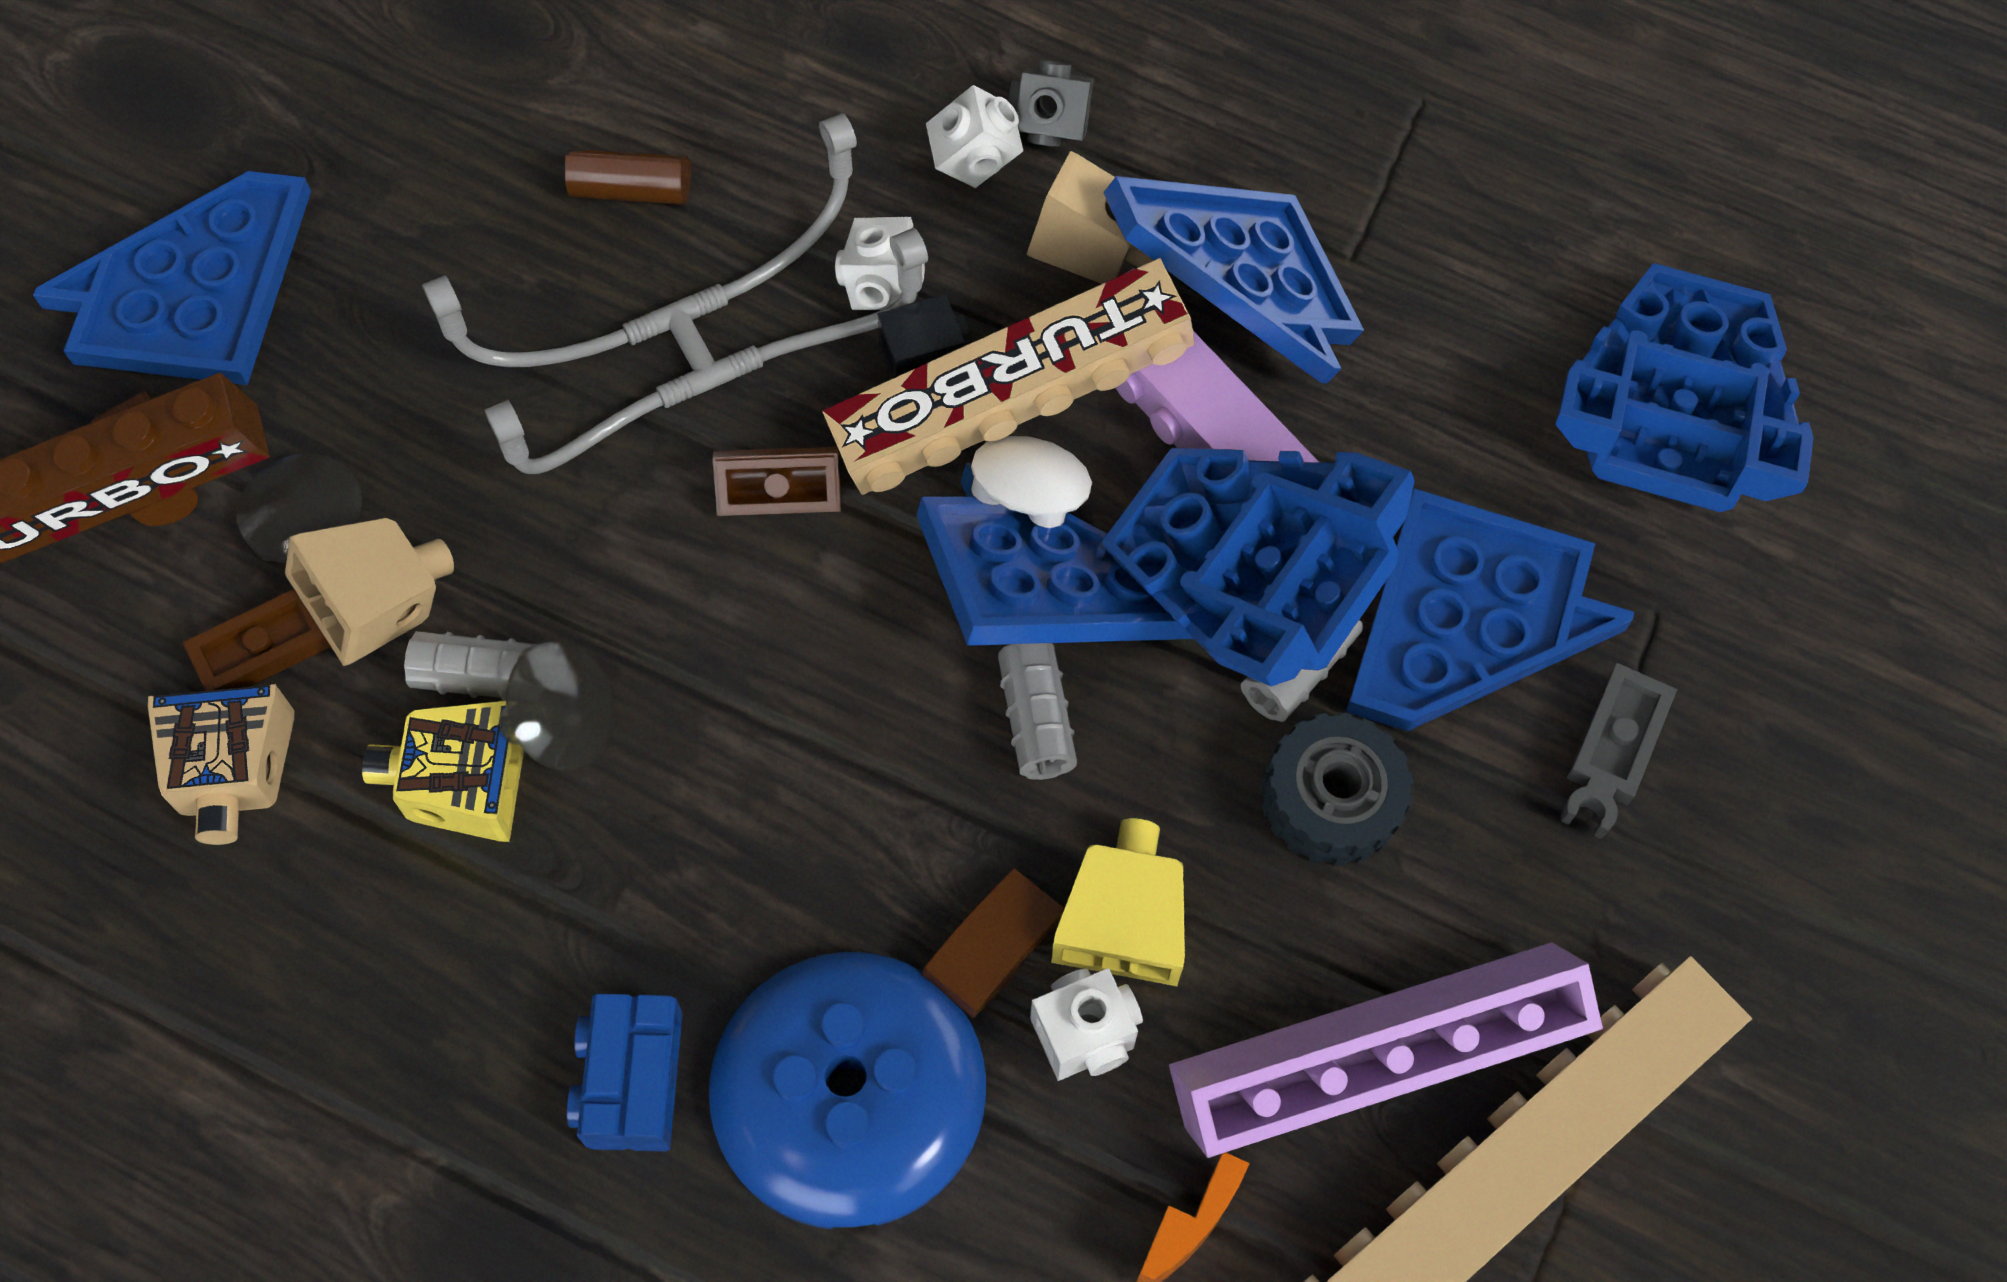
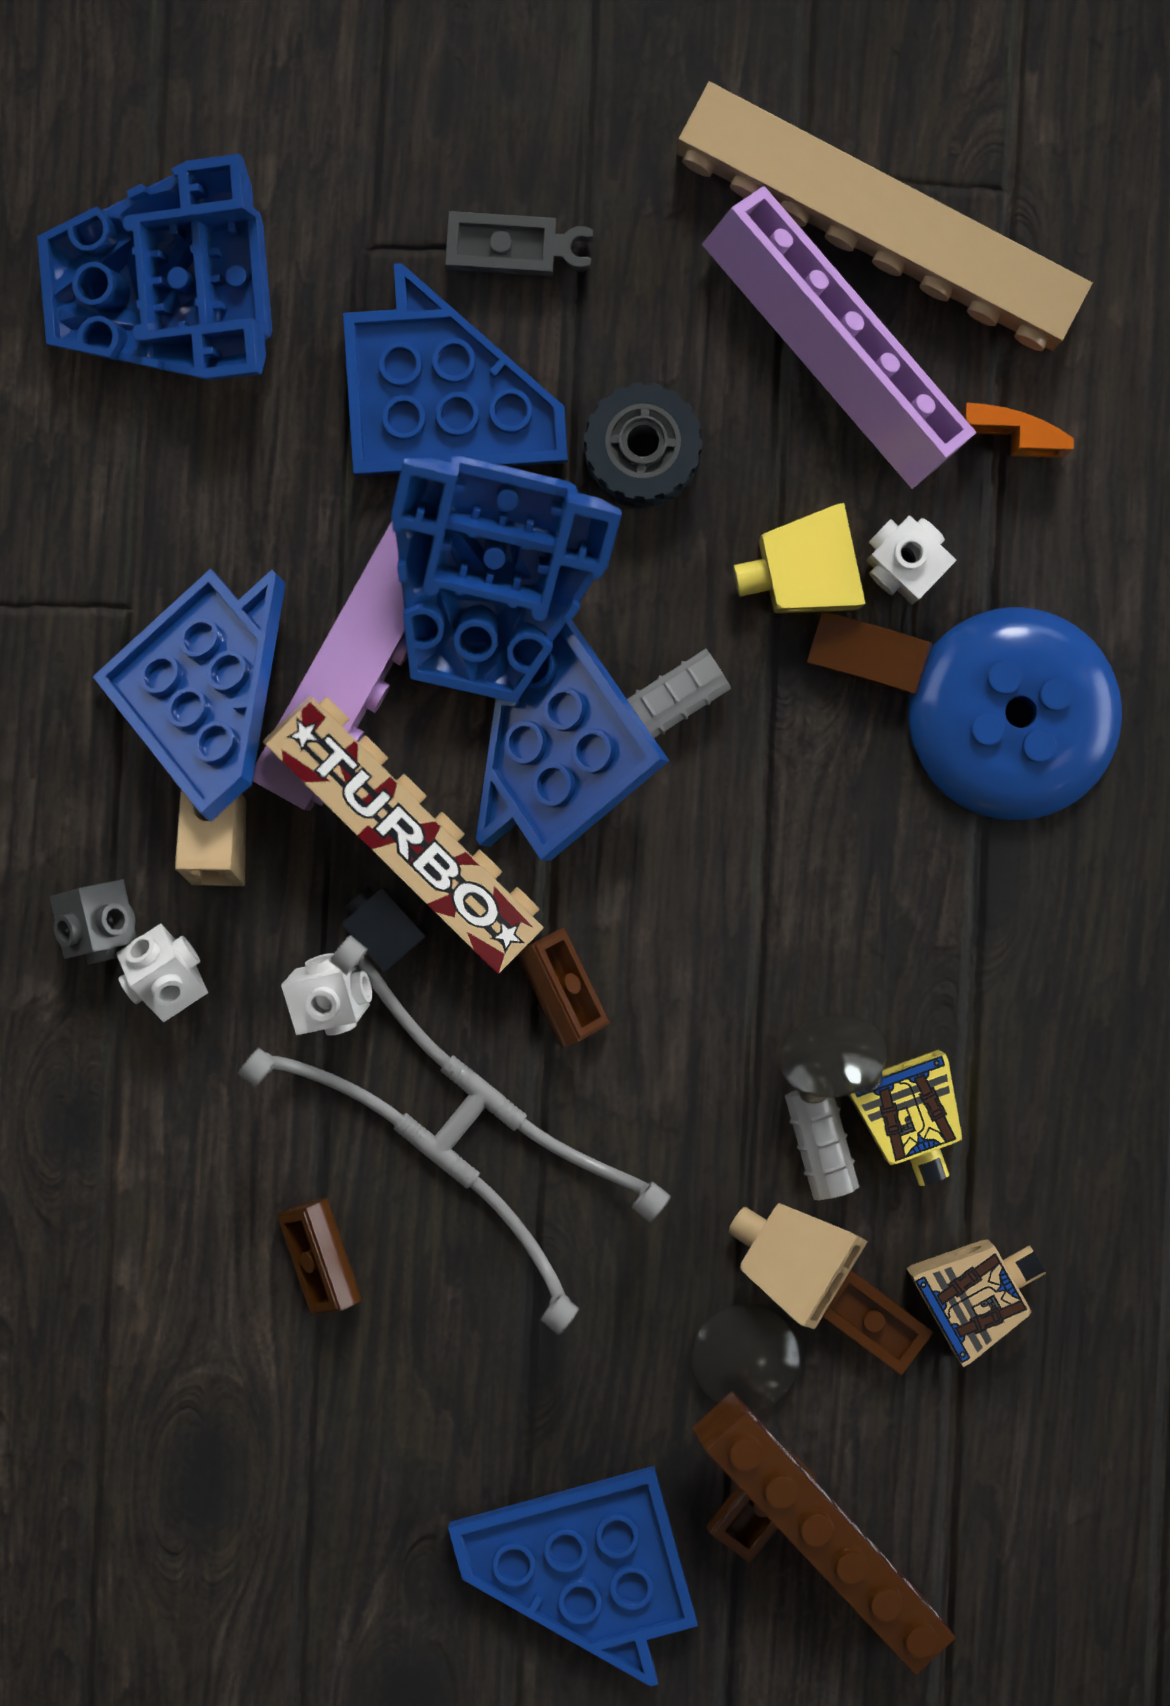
camera: 110 degrees left, 25 degrees up
blue brick [567,994,683,1151] -> none
white dish [971,436,1092,528] -> none

